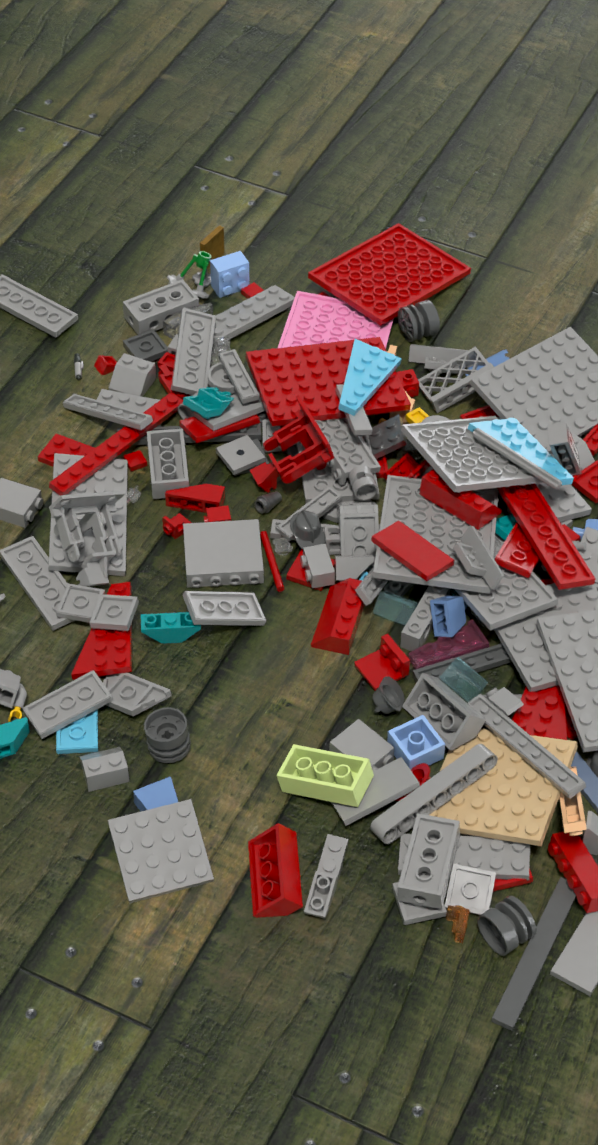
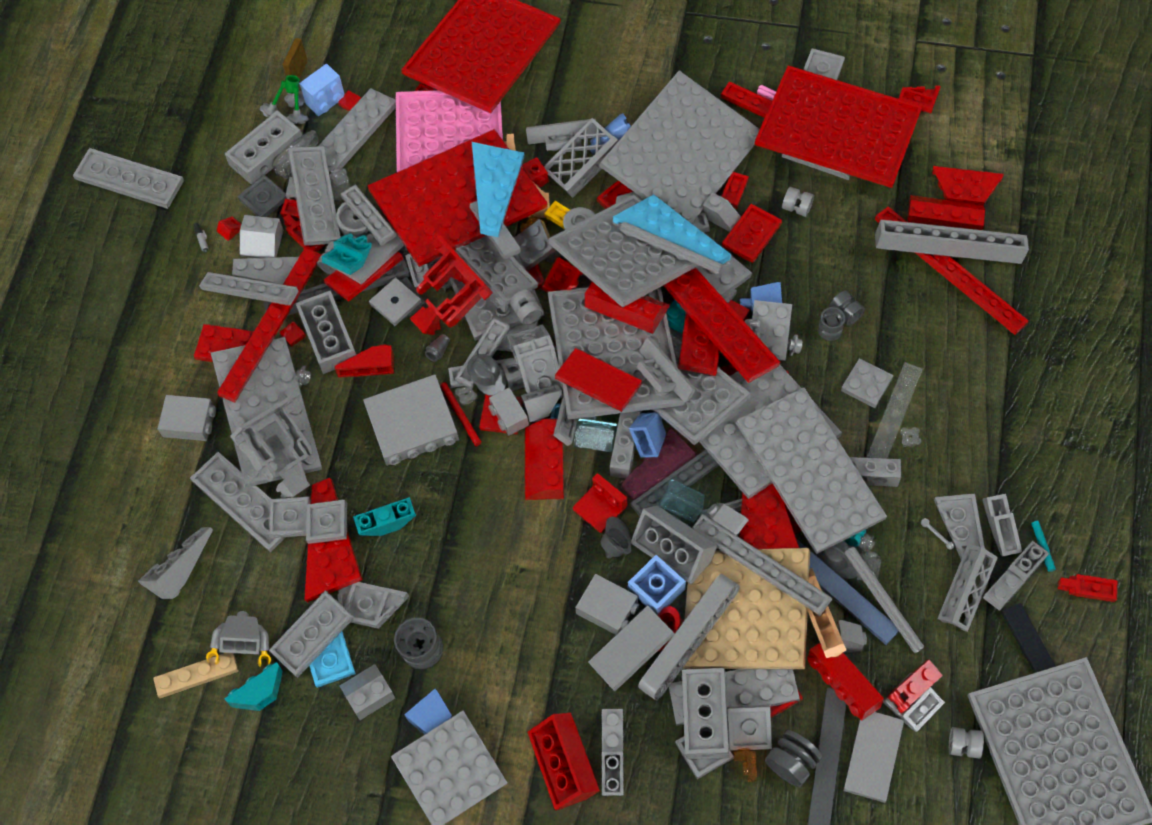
camera: 10 degrees left, 15 degrees up
red bracket [162,513,192,539] -> none
light grey tile [183,591,266,626] -> none
red brick [203,505,231,522] -> none
yellowish green brick [276,744,374,807] -> none
dark grey wheel [398,300,440,342] -> none
light grey brick [547,422,581,476] -> none

